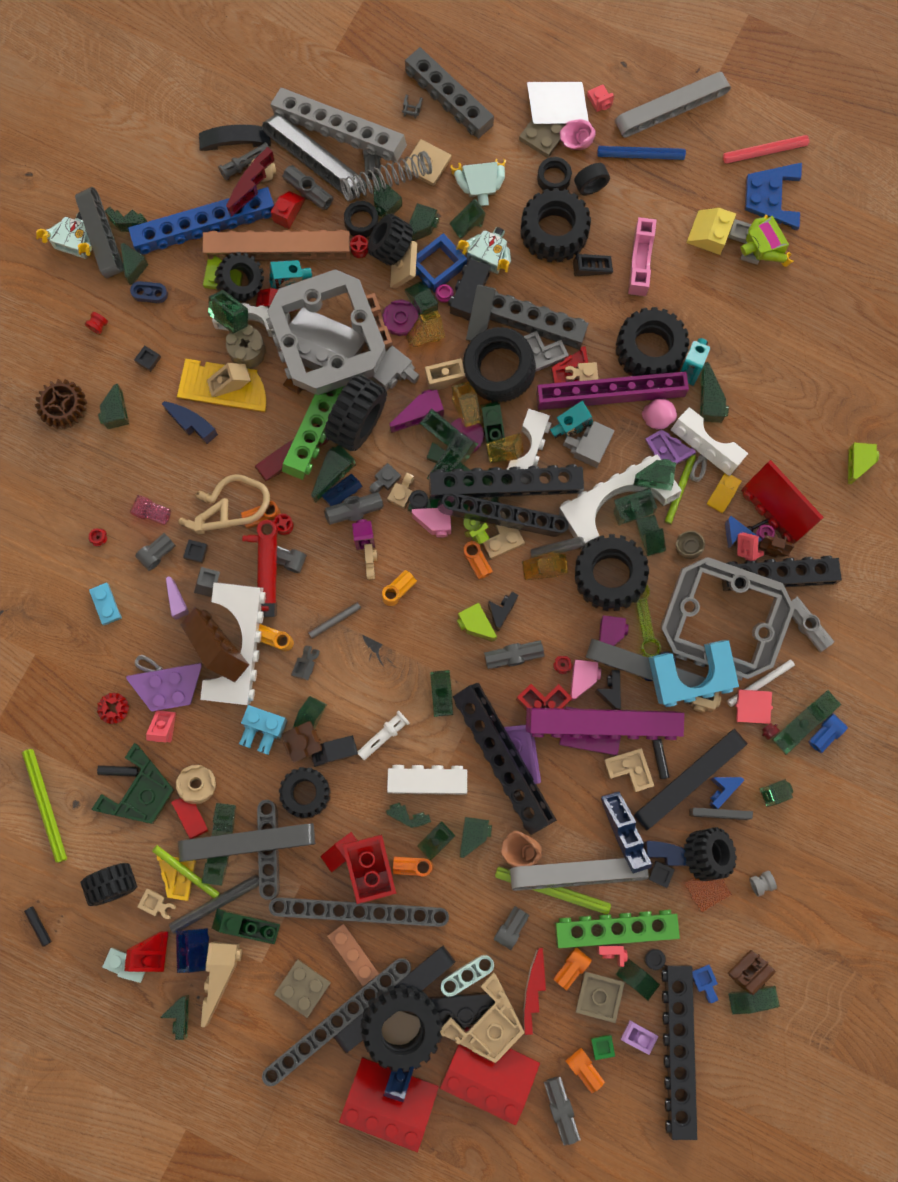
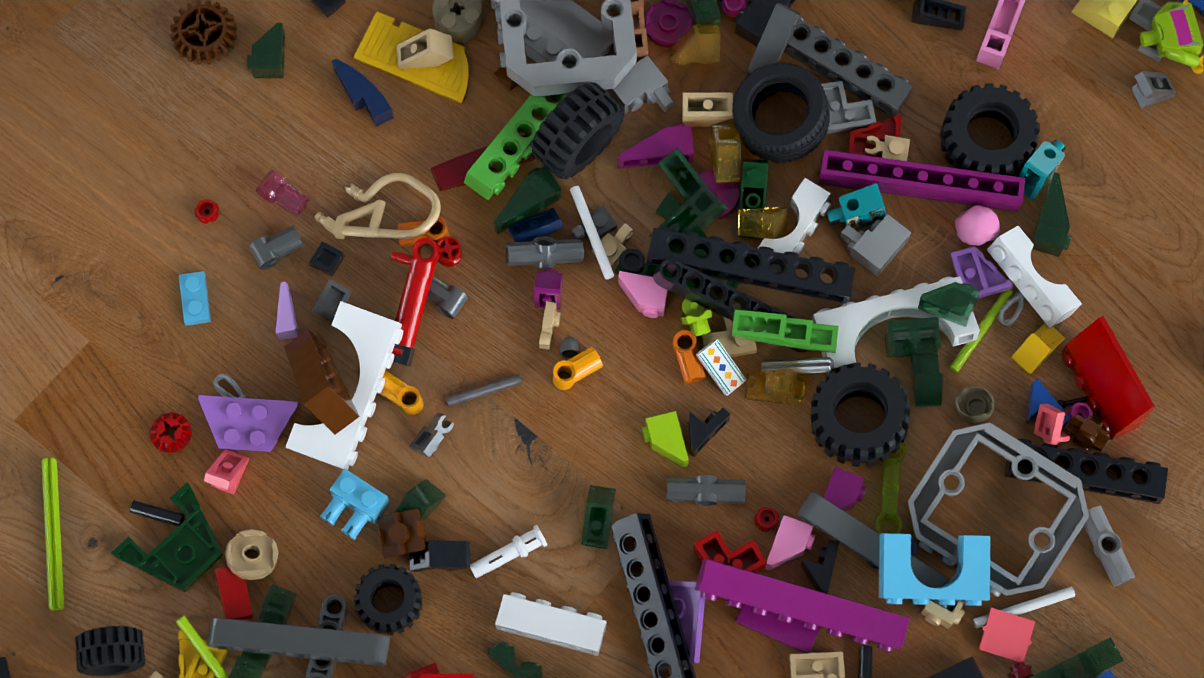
camera: 15 degrees right, 5 degrees down
none -> dark grey hinge [559,337,580,358]
none -> white bar [570,186,614,279]
none -> white tile [695,339,746,396]
none -> bright green slope [732,309,839,353]
none -> dark grey slope [1132,71,1177,108]

